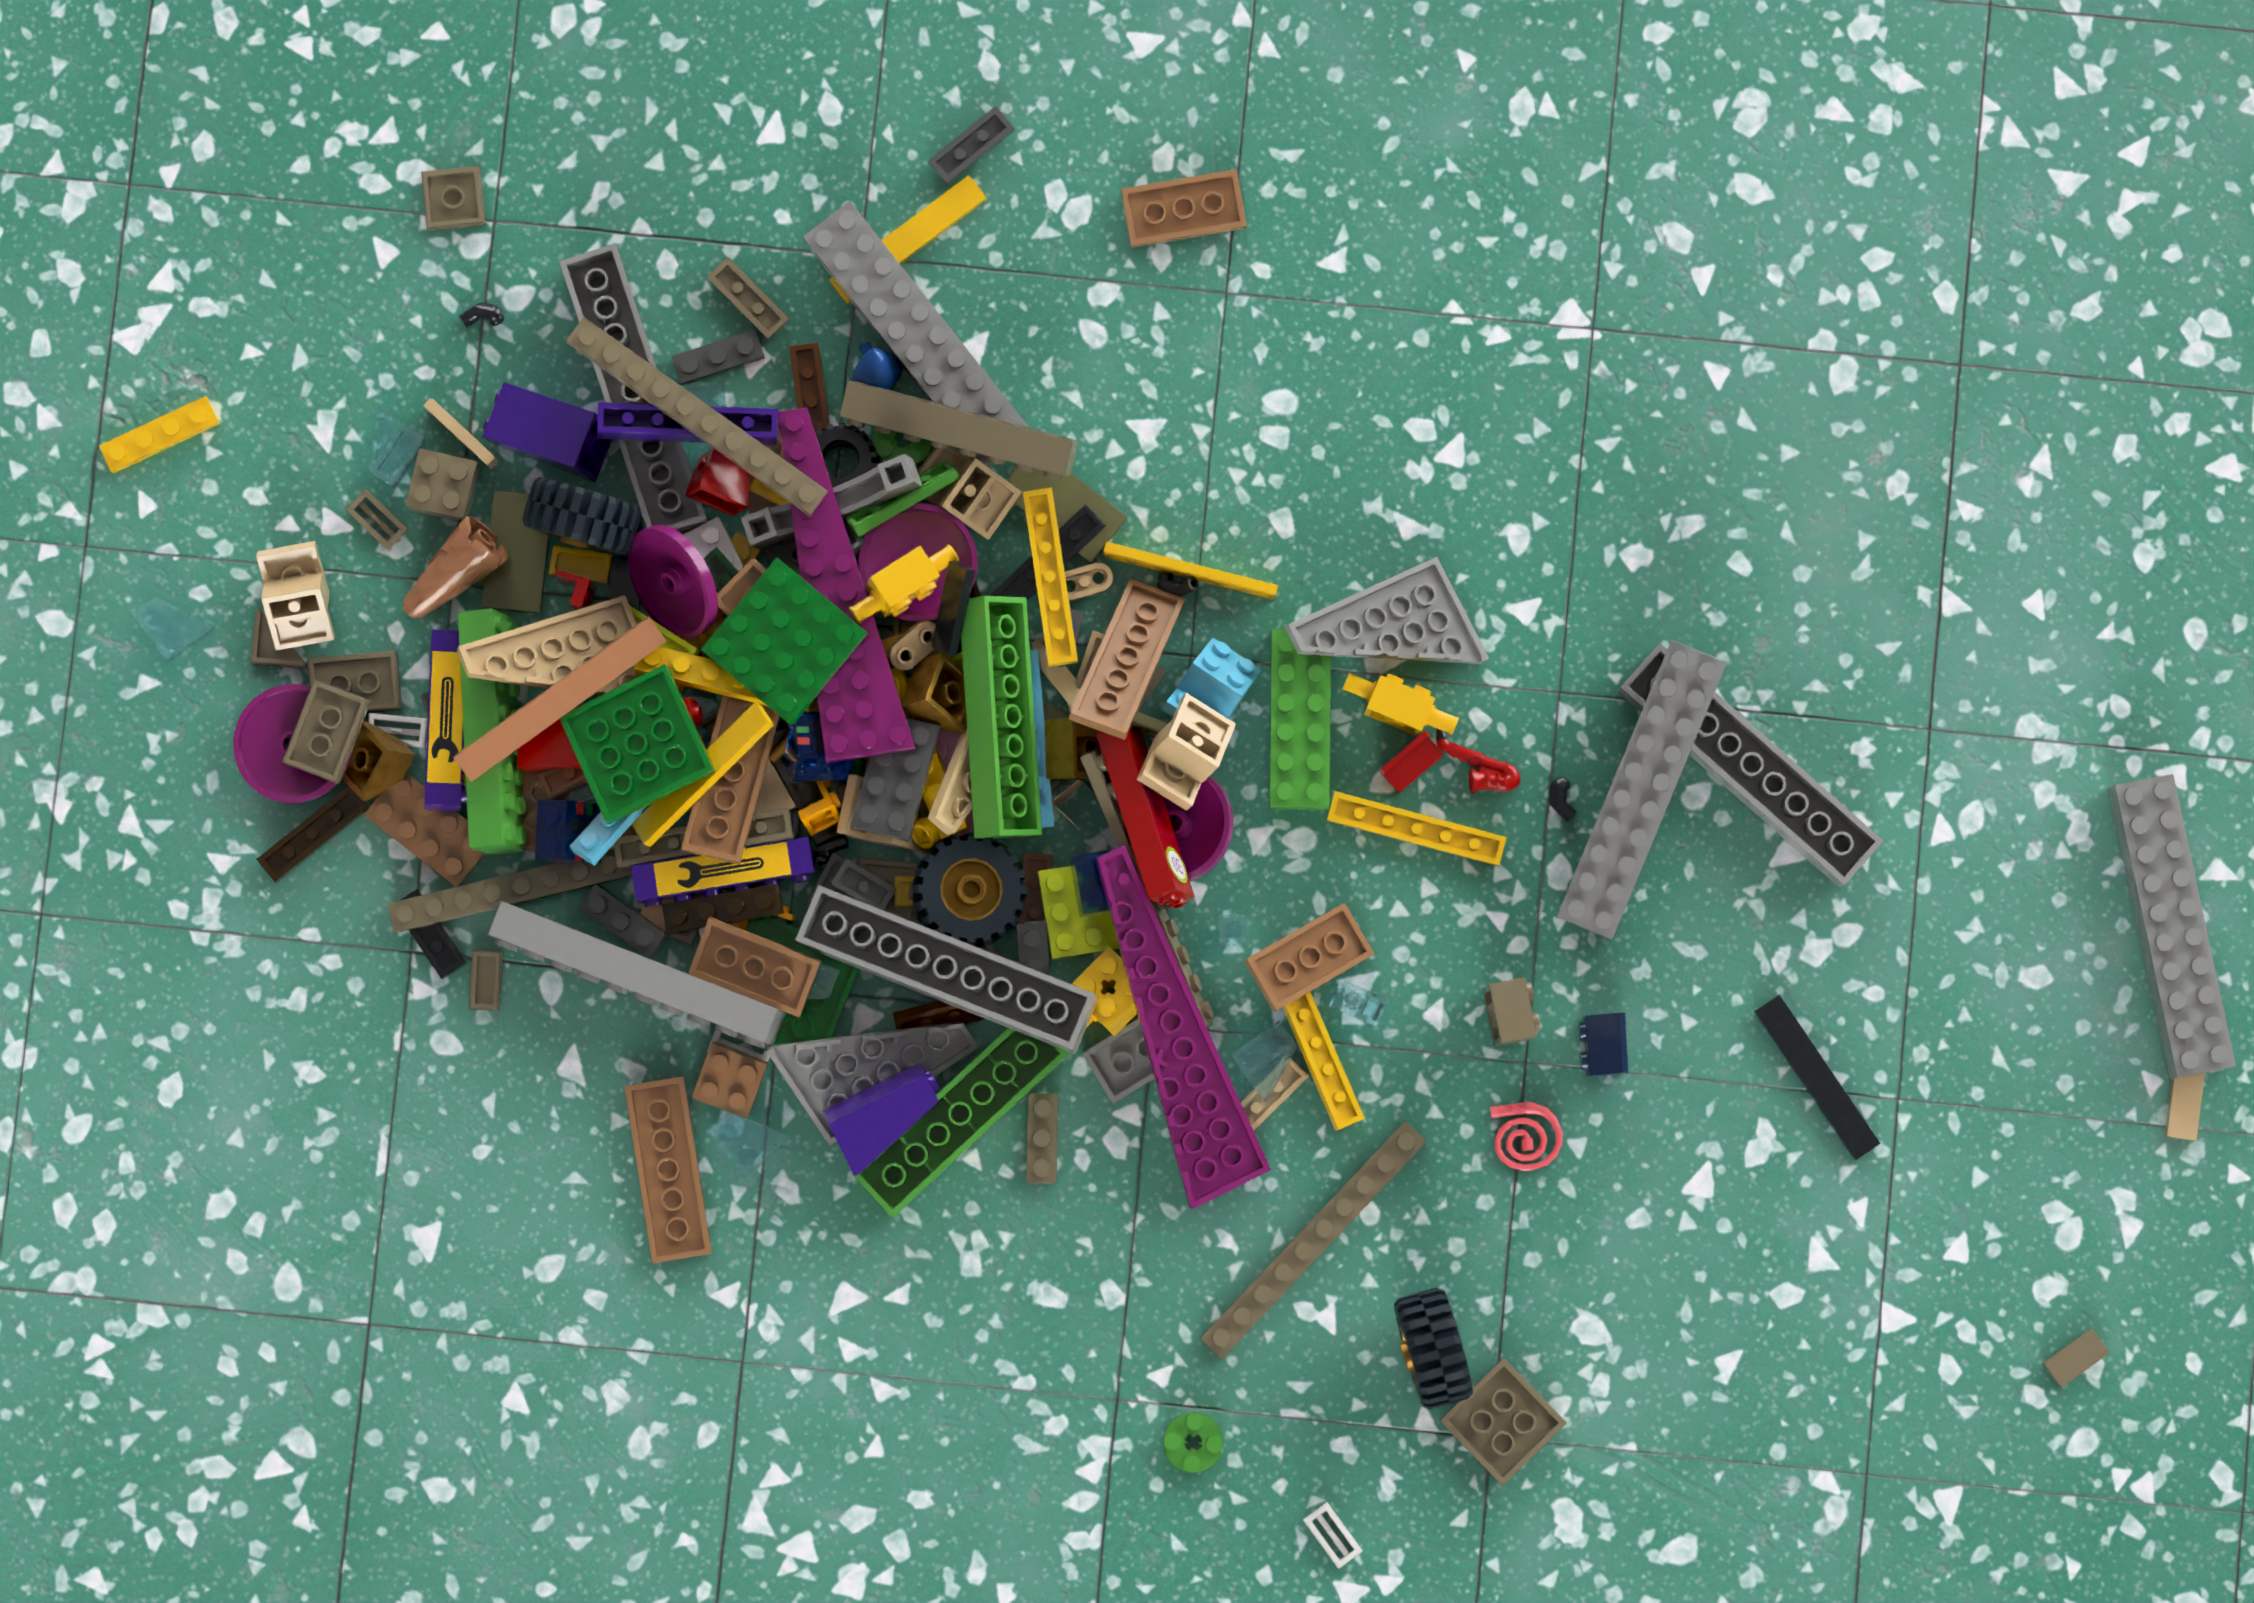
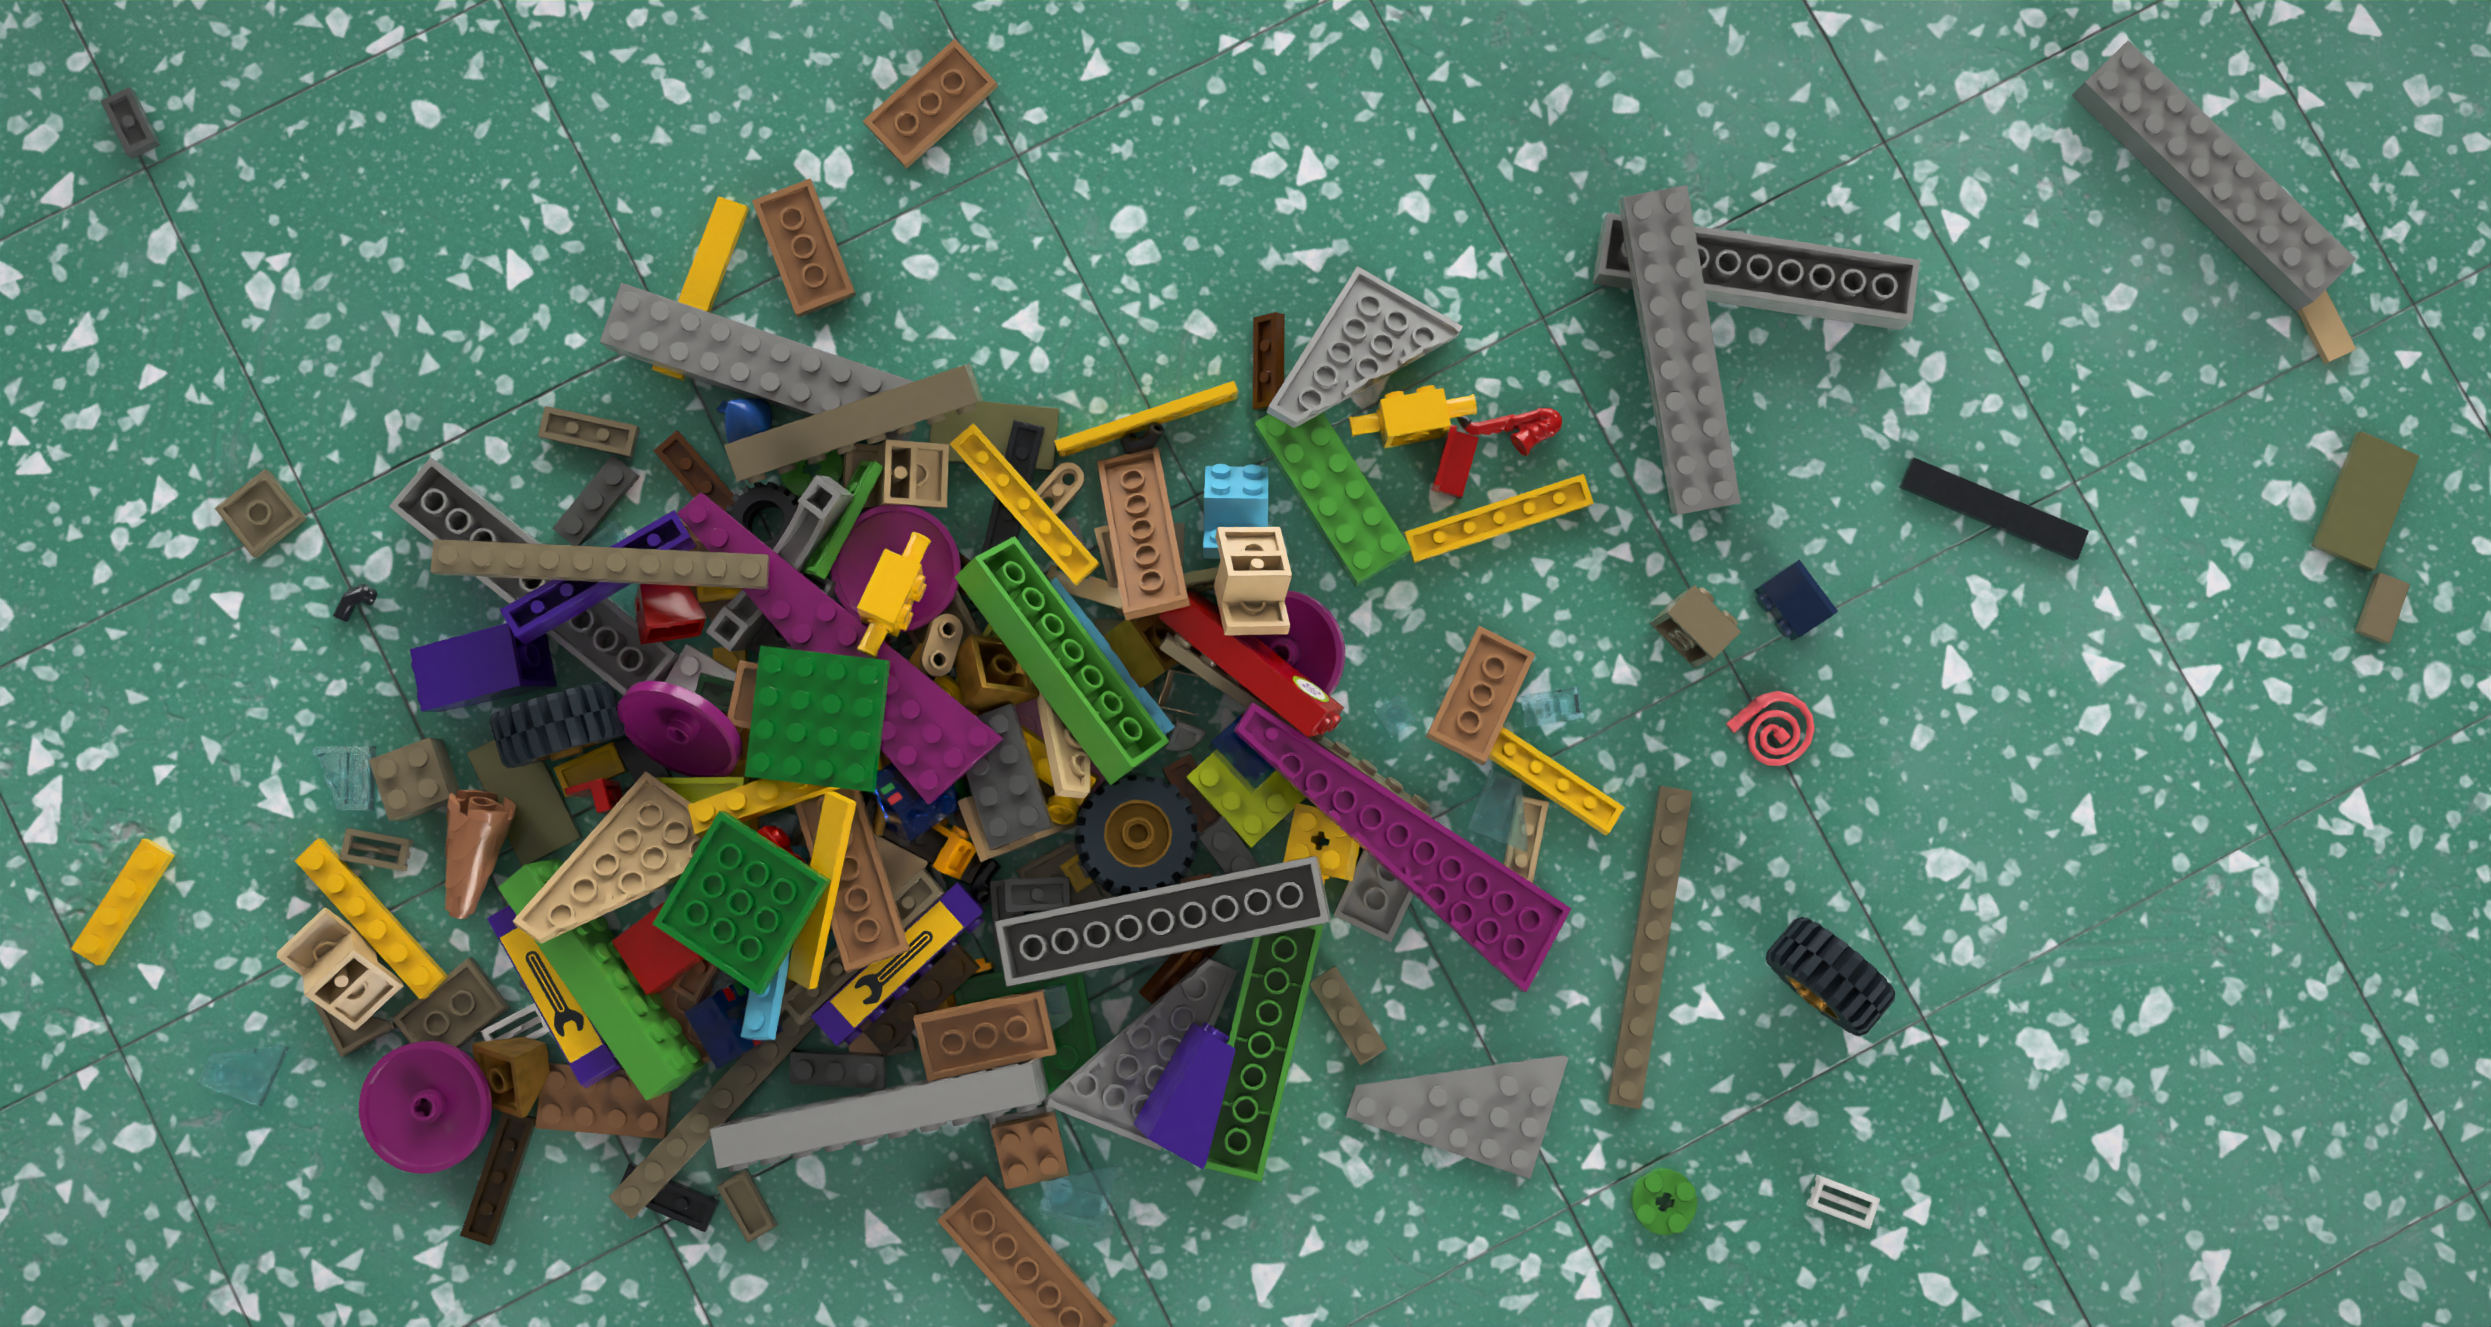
camera: 35 degrees left, 0 degrees up
dark tan tile [282,679,371,784] -> none
tan tile [423,398,498,470] -> none
nougat tile [453,616,667,782] -> none
dark grey plate [928,106,1015,185] -> none
black tile [931,561,975,656] -> none
dark tan plate [1439,1357,1567,1486] -> none
black arm [1548,777,1577,822] -> none
none -> yellow plate [294,838,449,999]
none -> medium nougat plate [752,178,856,318]
none -> light grey tile [1165,719,1207,752]
none -> reddish brown plate [1253,312,1285,411]
none -> light grey wing [1345,1055,1569,1179]
none -> olive tile [2311,431,2419,571]

